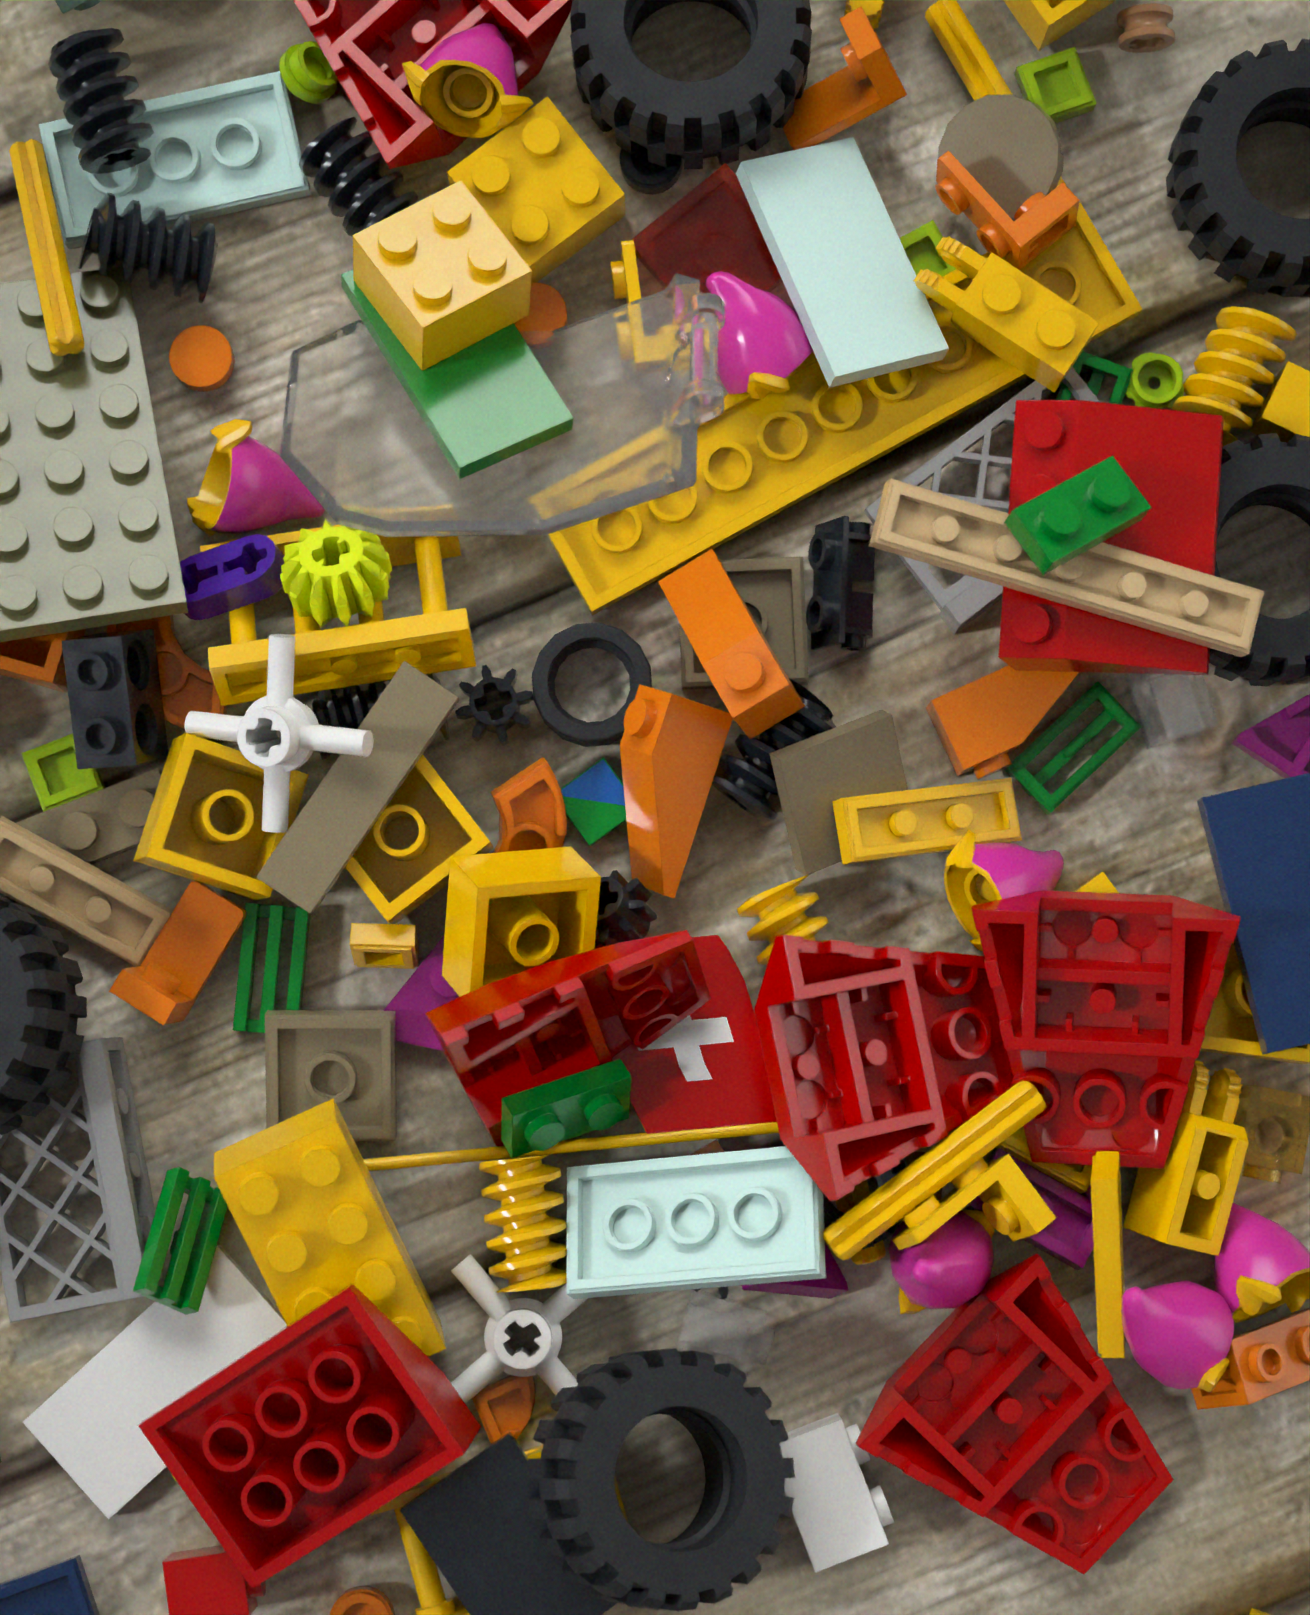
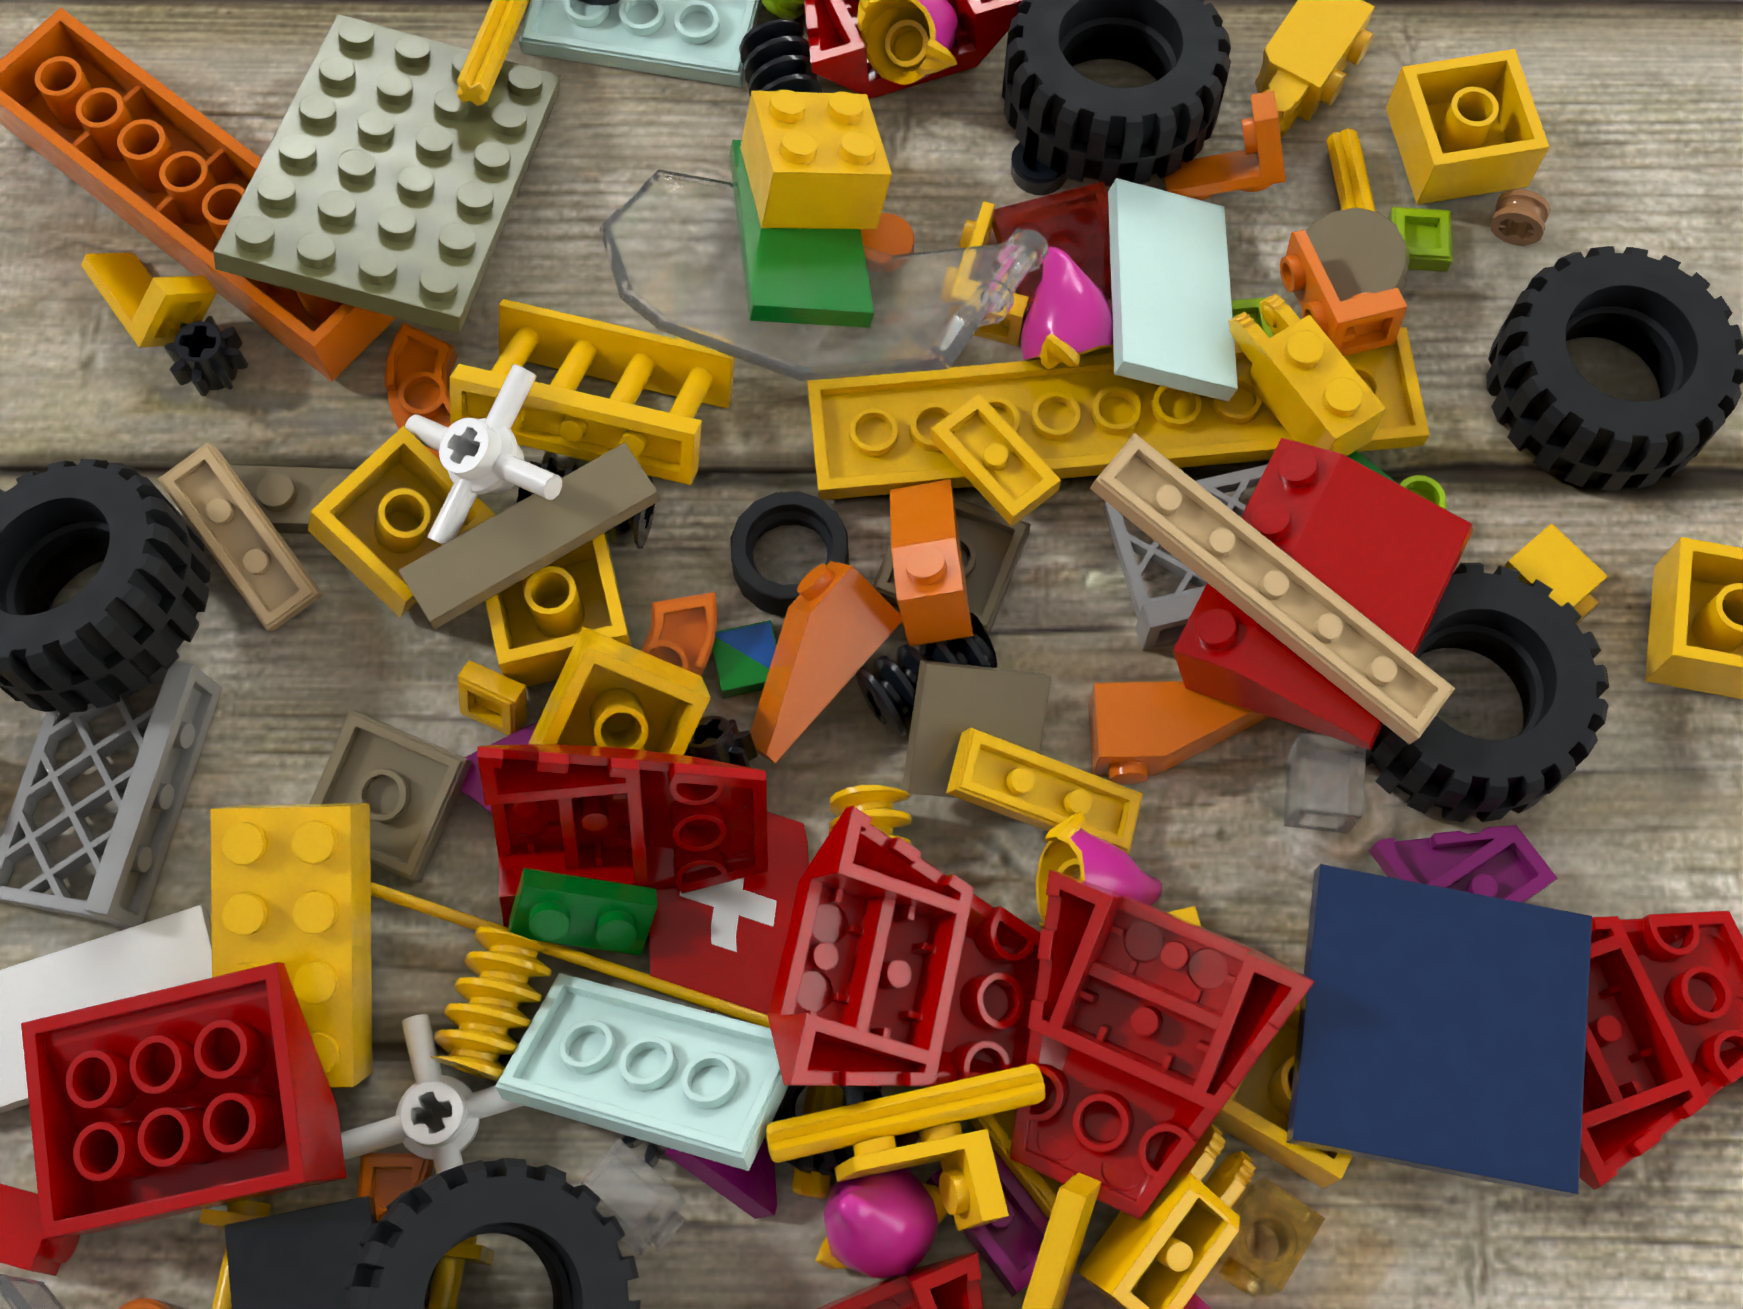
camera: 25 degrees right, 15 degrees down
lime tile [21,733,105,812] -> none
black brick [62,629,169,769] -> none
black piece [78,192,218,304] -> none
orange bracket [109,881,247,1025] -> none
green tile [133,1167,228,1315] -> none
orange tile [169,325,235,392] -> none
dark purple beam [180,534,284,620] -> none
dark pink hat [187,419,326,537] -> none
green tile [233,903,311,1033] -> none
neon yellow gear [280,517,392,628] -> none
yellow brick [447,96,626,283] -> none
black gear [455,665,534,745] -> none
black hinge [806,516,875,651] -> none
green plate [1004,455,1152,575] -> none
green tile [1004,681,1142,815] -> none
yellow piece [1172,306,1297,446] -> none
none -> yellow plate [931,393,1061,527]

